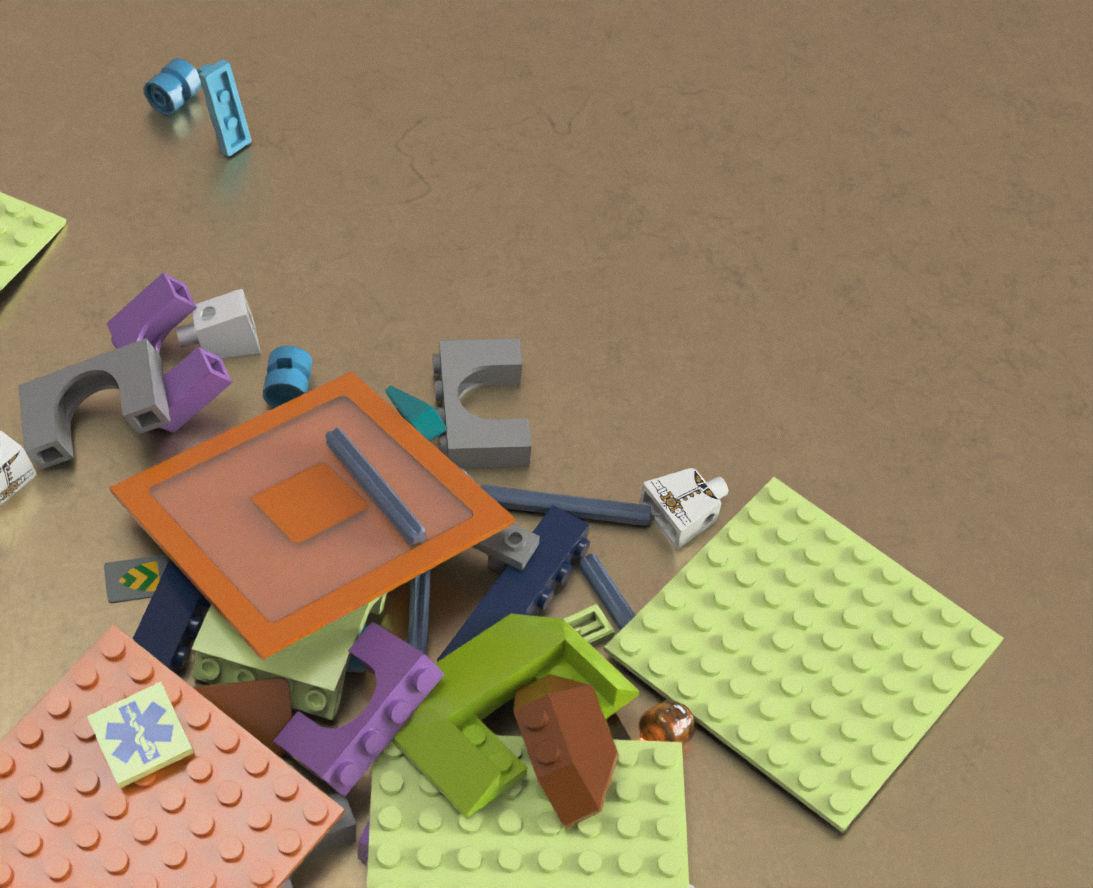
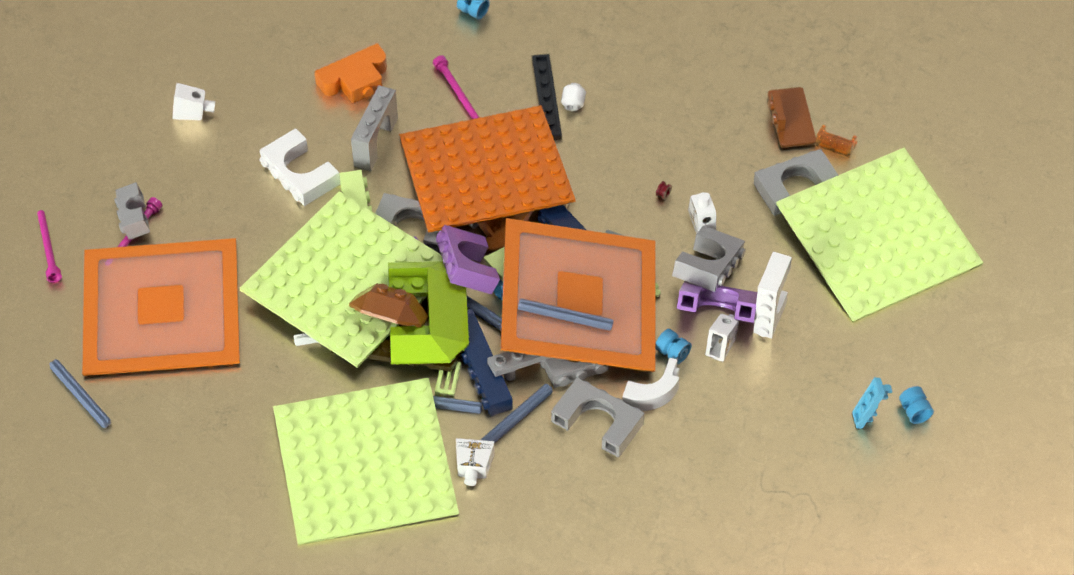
camera: 135 degrees right, 0 degrees up
yellowish green tile [87,682,194,788] -> none
teal slope [385,385,447,442] -> none
clear orange head [638,699,694,746] -> none
none -> white arch [622,358,680,411]
none -> white arch [753,252,792,339]

